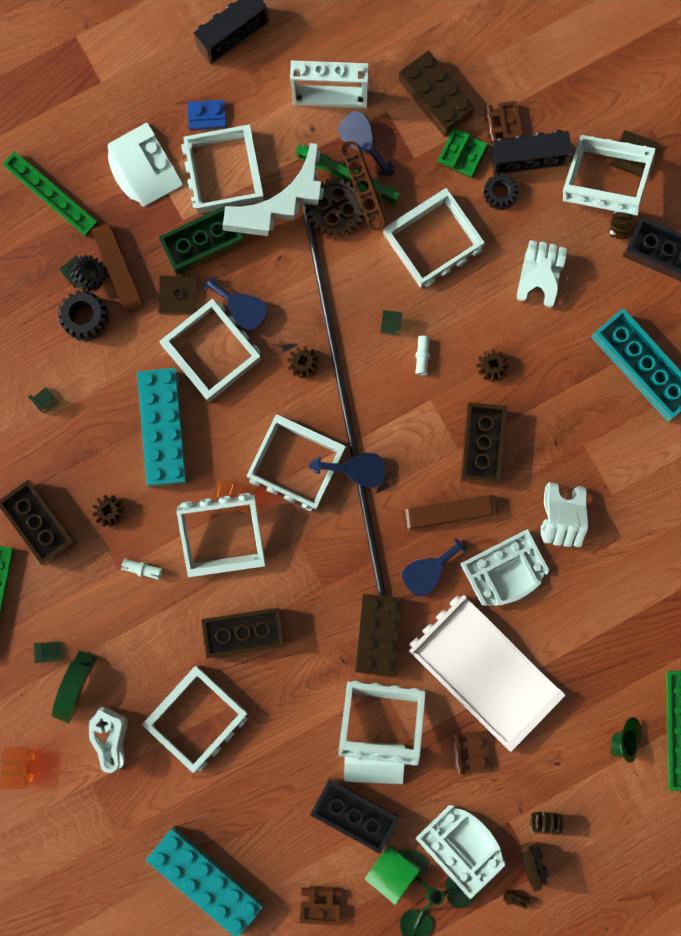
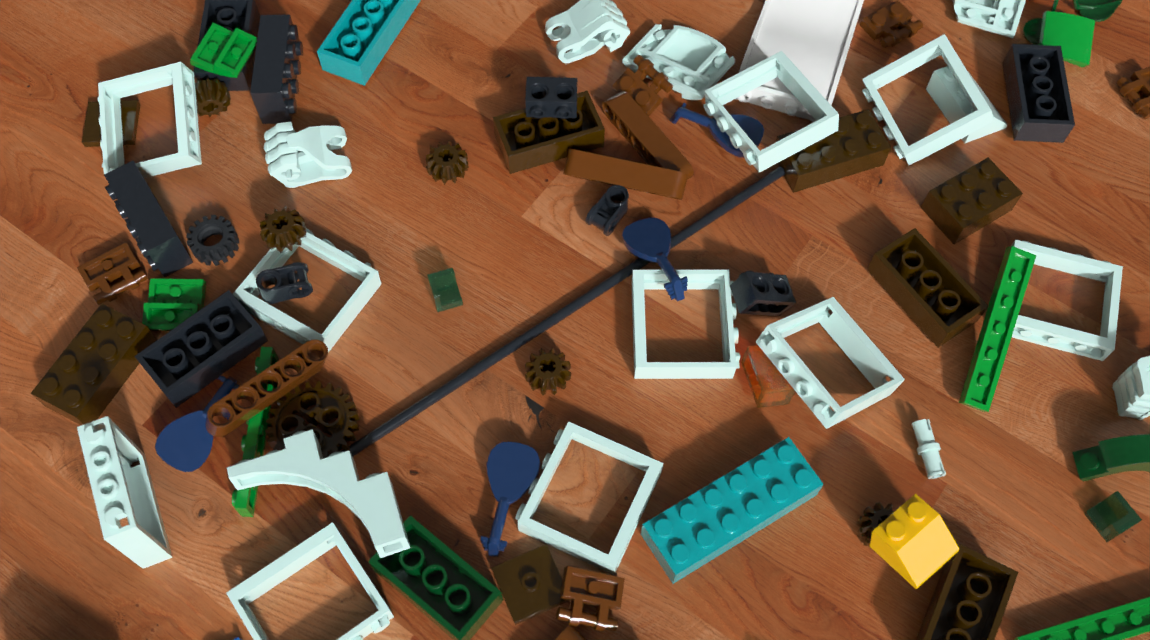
camera: 120 degrees left, 20 degrees down
light aqua pin [415,336,430,376] -> none
none -> black brick [134,290,268,408]
none -> green slope [190,23,258,78]
none -> black brick [250,15,303,124]
none -> black piece [256,262,313,304]
none -> dark brown gear [260,206,307,253]
none -> black brick [525,77,577,119]
none -> reddish brown plate [556,566,625,632]
none -> reddish brown beam [563,149,688,200]
none -> black piece [585,185,629,236]
none -> reddish brown plate [612,55,673,116]
none -> light aqua window [704,51,839,172]
none -> black brick [730,271,796,316]
none -> yellow slope [870,493,959,589]
none -> dark brown brick [921,157,1023,244]
none -> green plate [959,246,1036,412]

